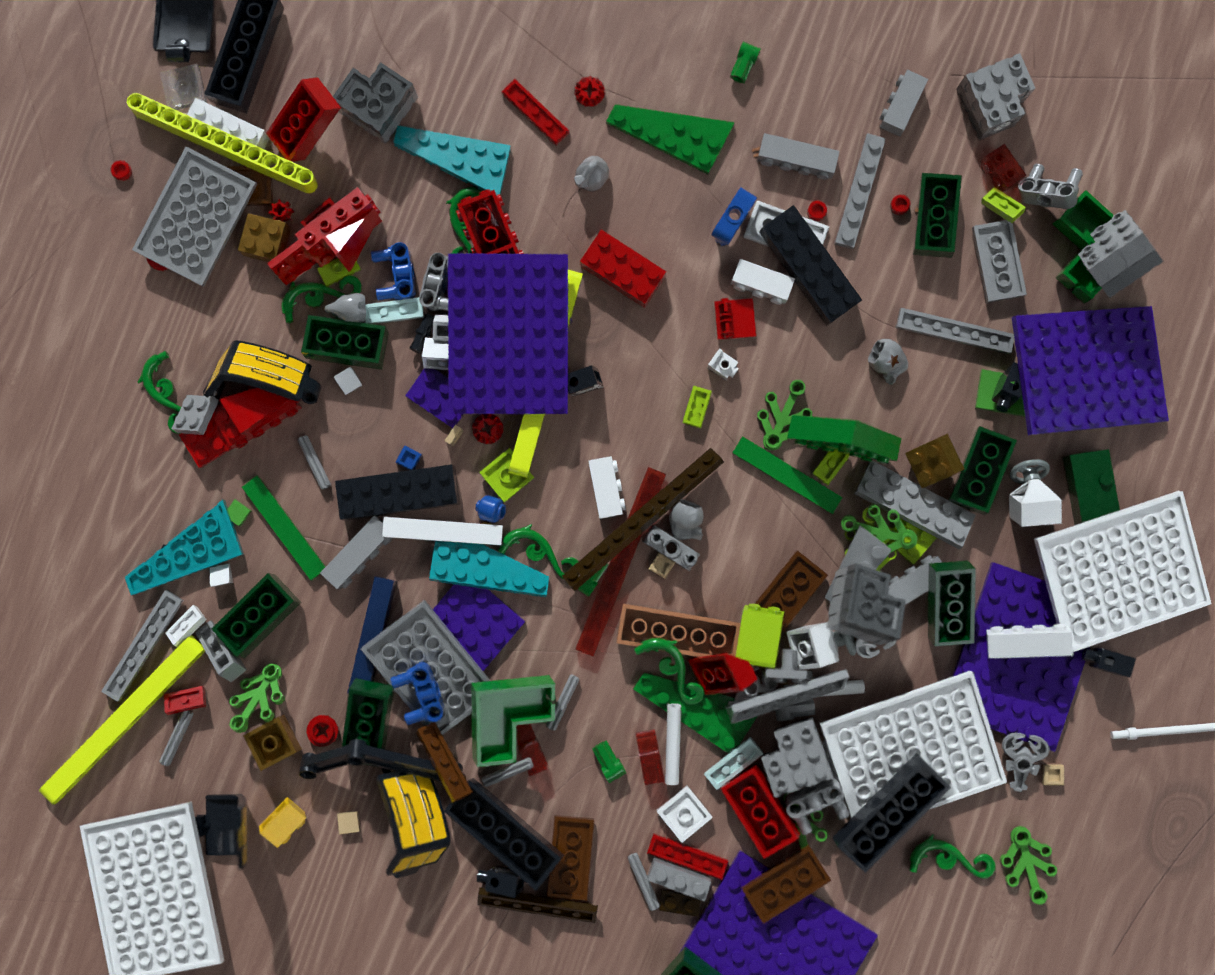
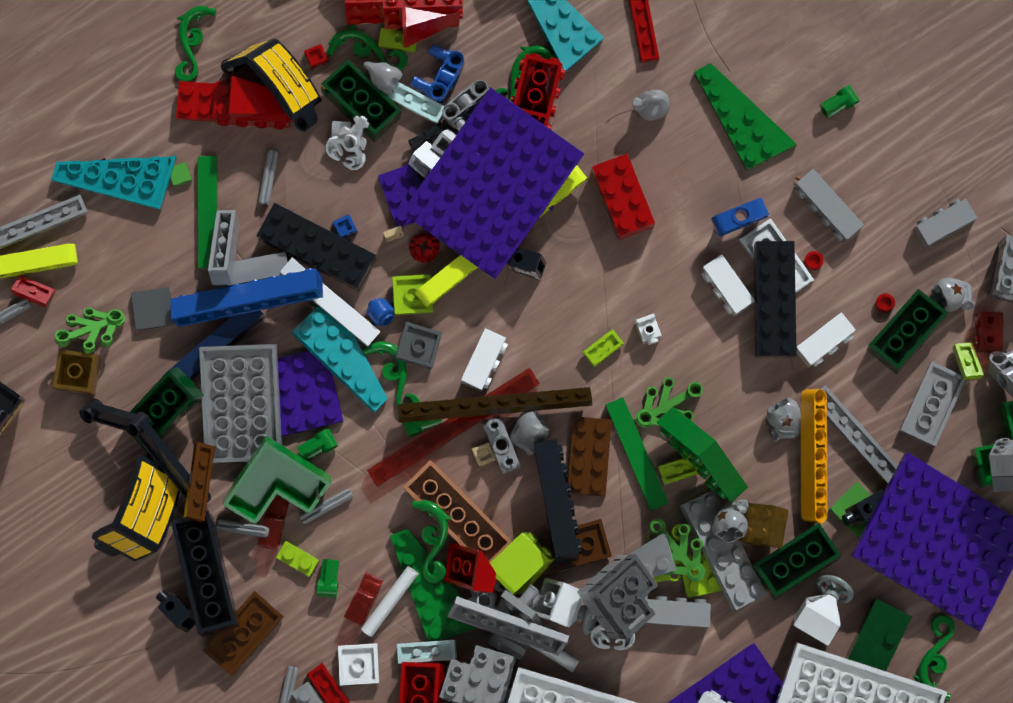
camera: 30 degrees right, 5 degrees down
white plate [165,605,207,647] -> none
light grey plate [172,395,219,435] -> none
light grey slope [195,620,247,682] -> none
white slope [210,564,233,587] -> none
dark green brick [211,573,302,658] -> none
yellow brick [259,797,306,848] -> none
red gear [307,715,339,747] -> none
tan tile [337,811,360,834] -> none
blue piece [391,662,445,725] -> none
dark brown plate [477,887,598,923] -> none
red gear [575,75,605,107] -> none
red hinge [714,298,756,340] -> none
light grey plate [834,133,886,249] -> none
dark green brick [928,560,976,646] -> none
none -> dark grey tile [131,287,175,331]
none -> blue brick [171,268,323,327]
none -> light grey brick [208,210,240,285]
none -> lime plate [276,541,320,577]
none -> green piece [297,428,338,461]
none -> red tile [304,44,329,69]
none -> white animal [326,116,369,170]
none -> dark grey tile [395,322,442,370]
none -> black brick [534,439,582,564]
none -> reddish brown plate [568,416,612,497]
none -> light grey piece [712,500,749,543]
none -> white brick [797,312,856,368]
none -> light orange beam [801,389,827,523]
none -> green plant [913,615,955,701]
none -> light grey piece [931,278,975,312]

